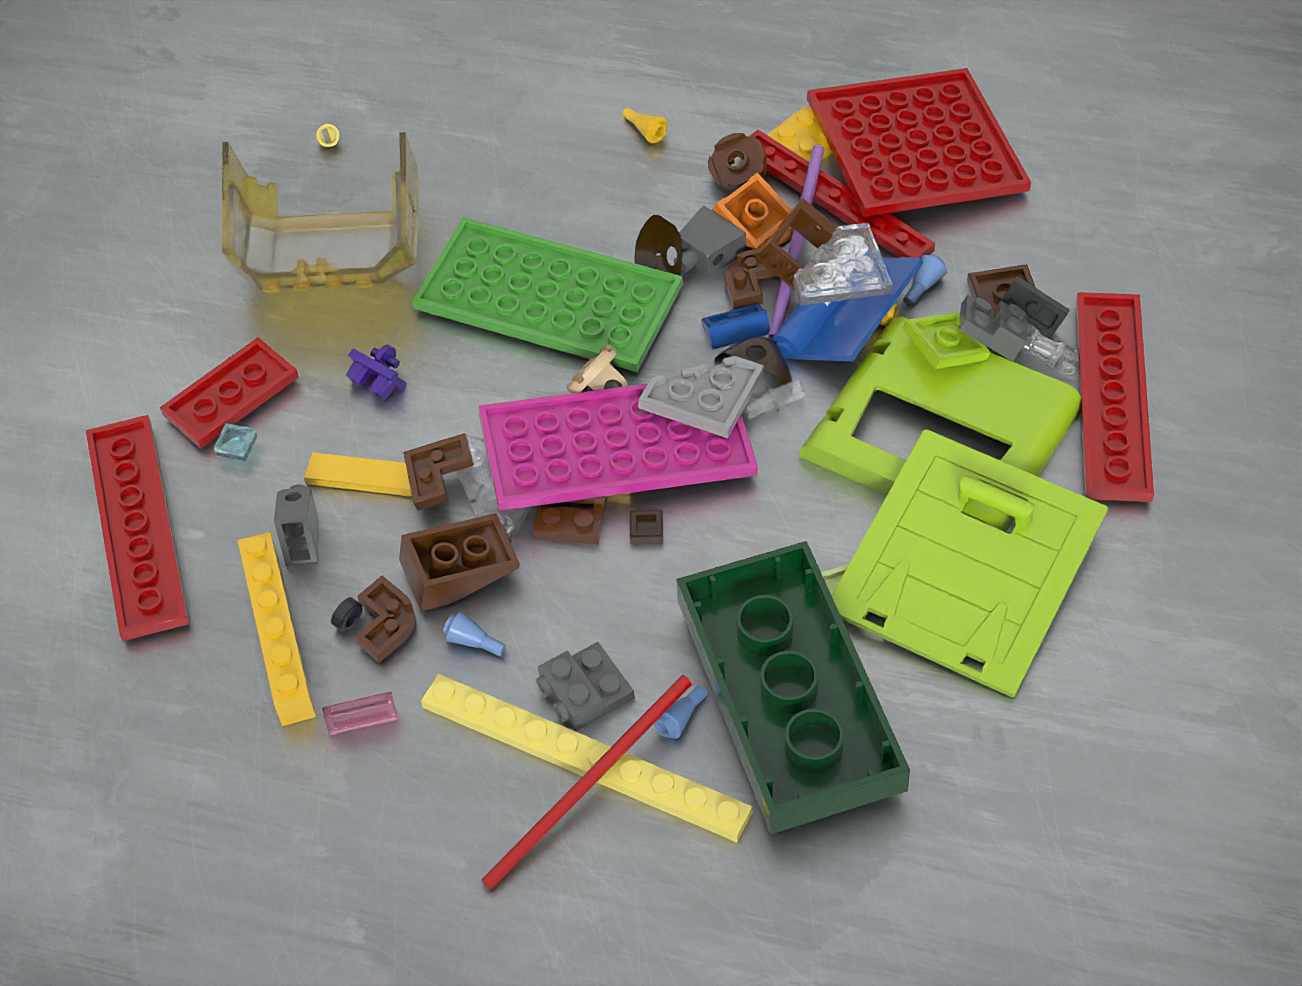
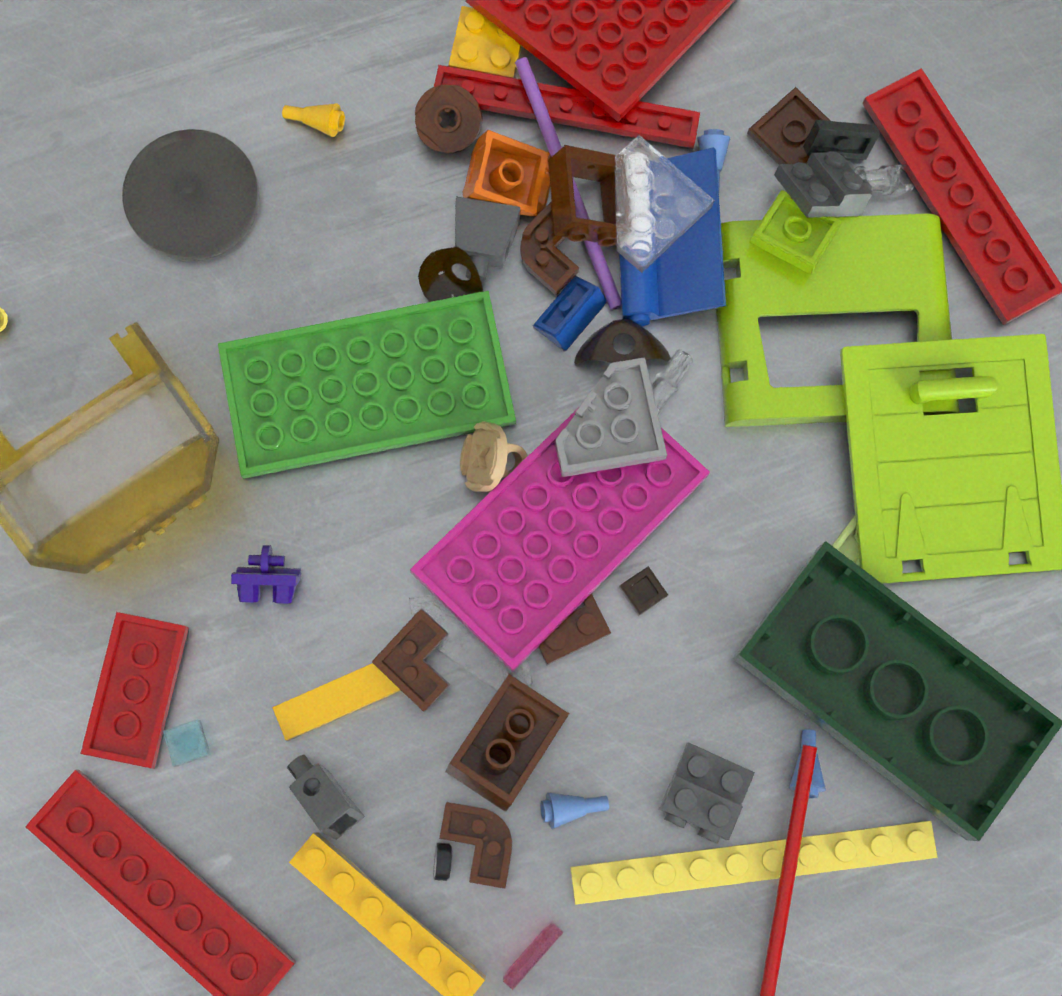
camera: 40 degrees left, 25 degrees up
none -> clear smoke dish [122,129,260,261]

